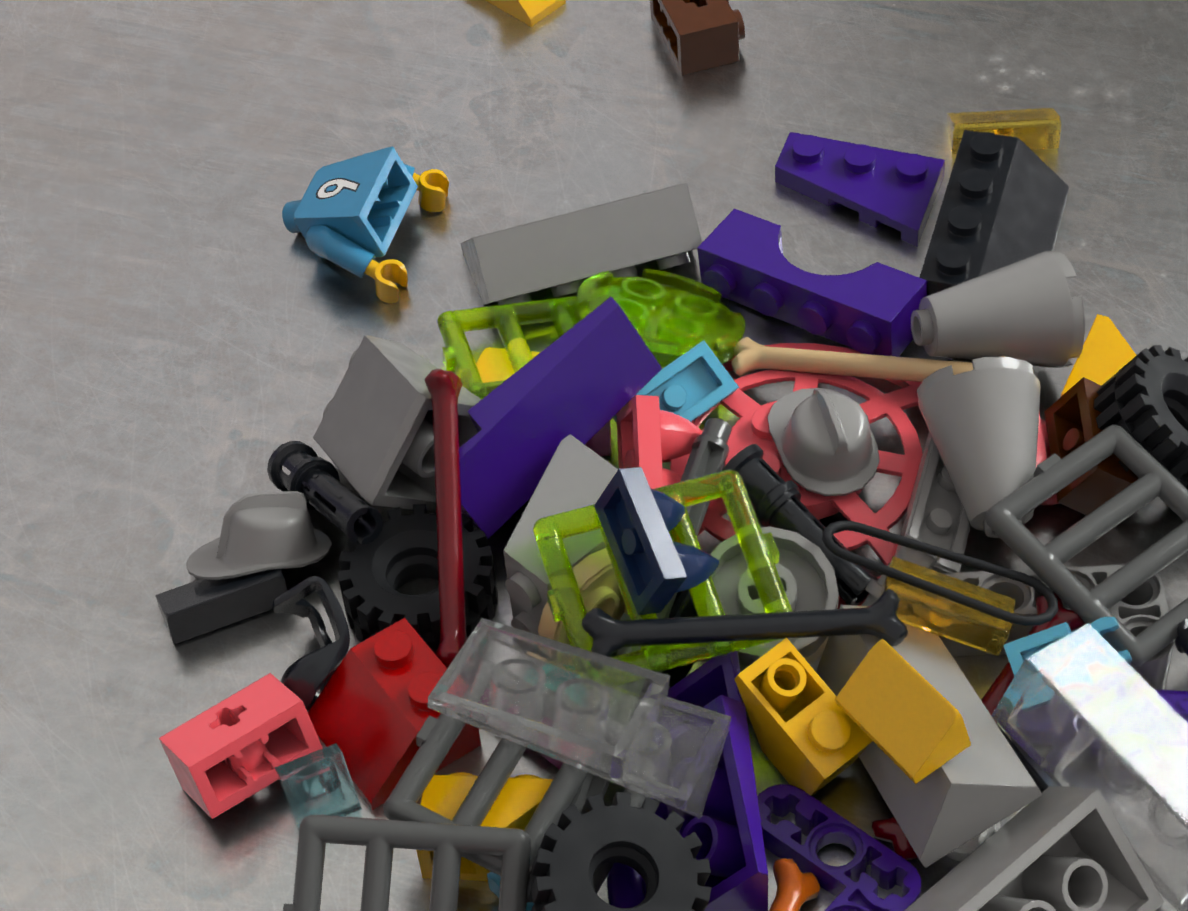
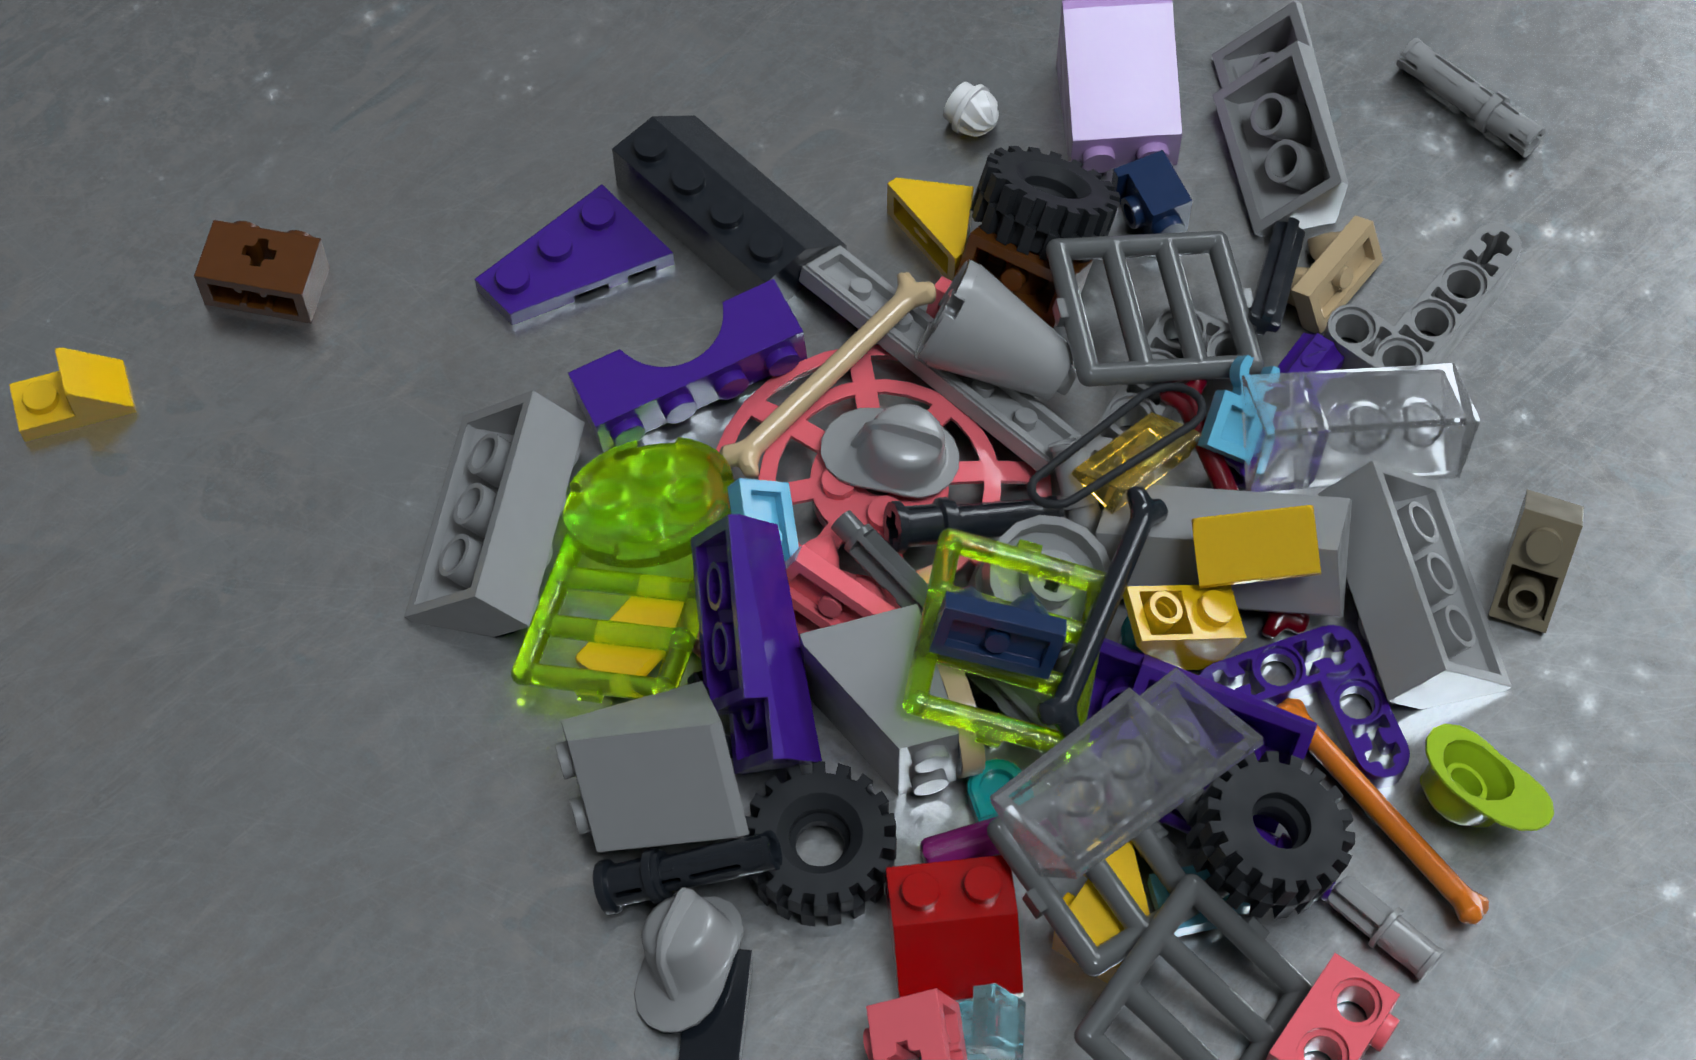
camera: 65 degrees left, 15 degrees up
black piece [272,576,350,710] -> none
dark azure torso [282,146,449,304] -> none
dark red piece [425,369,474,669] -> none
light grey cone [911,250,1085,368] -> none
clear yellow slope [947,108,1061,154] -> none

